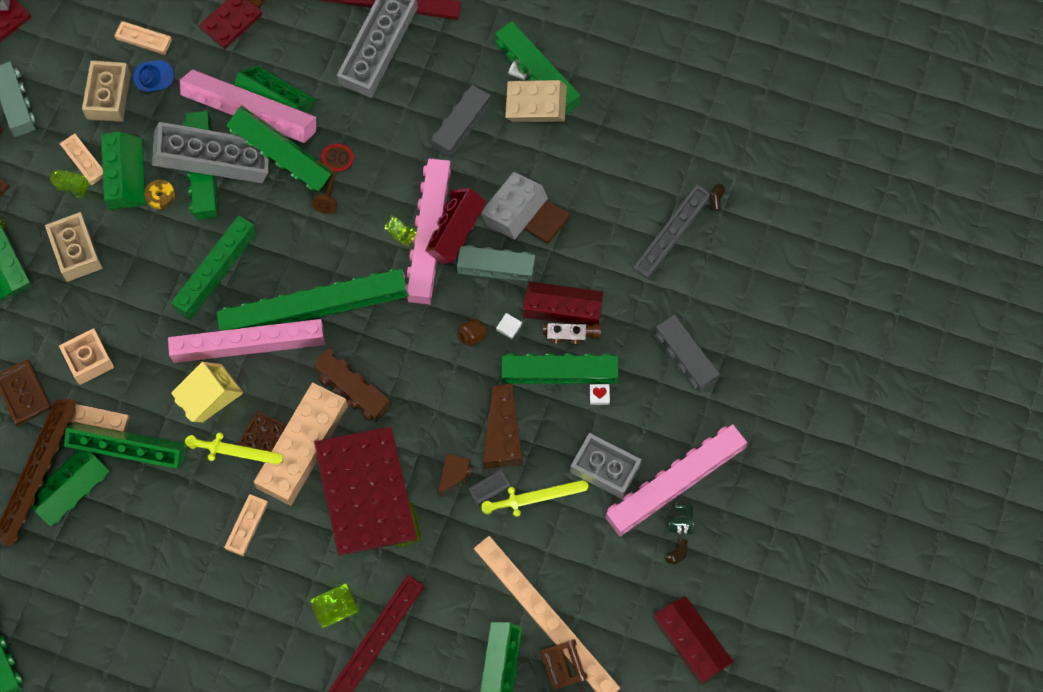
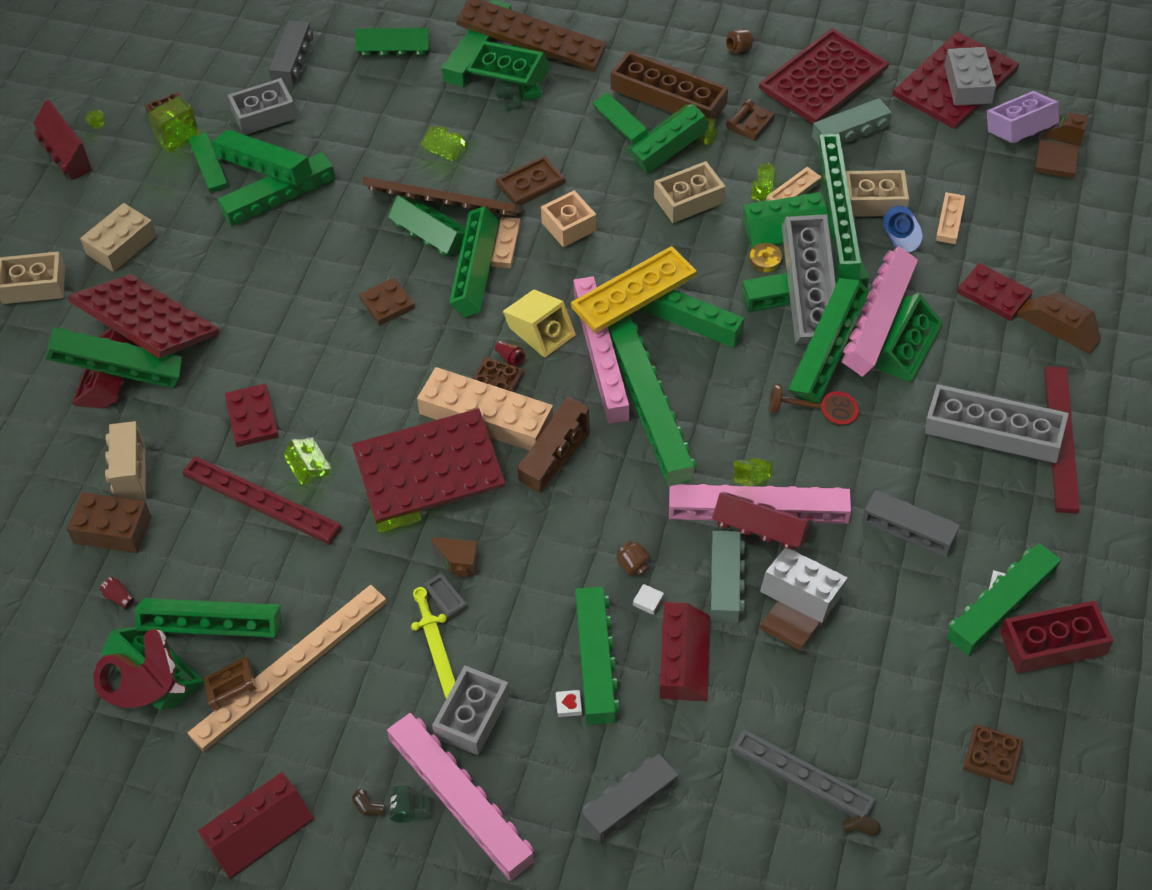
camera: 85 degrees right, 15 degrees down
neon yellow sword [185,432,283,464] -> none
light nougat plate [224,494,268,557] -> none
reddish brown wedge [483,384,523,469] -> none
tan brick [506,80,567,122] -> none
brick [543,323,601,344] -> none
none -> dark red plate [225,383,279,447]
none -> reddish brown plate [359,277,415,326]
none -> dark red cone [495,341,525,366]
none -> yellow plate [571,246,697,334]
none -> green brick [818,134,861,281]
none -> reddish brown tile [962,724,1023,785]
none -> dark red brick [1000,600,1114,674]

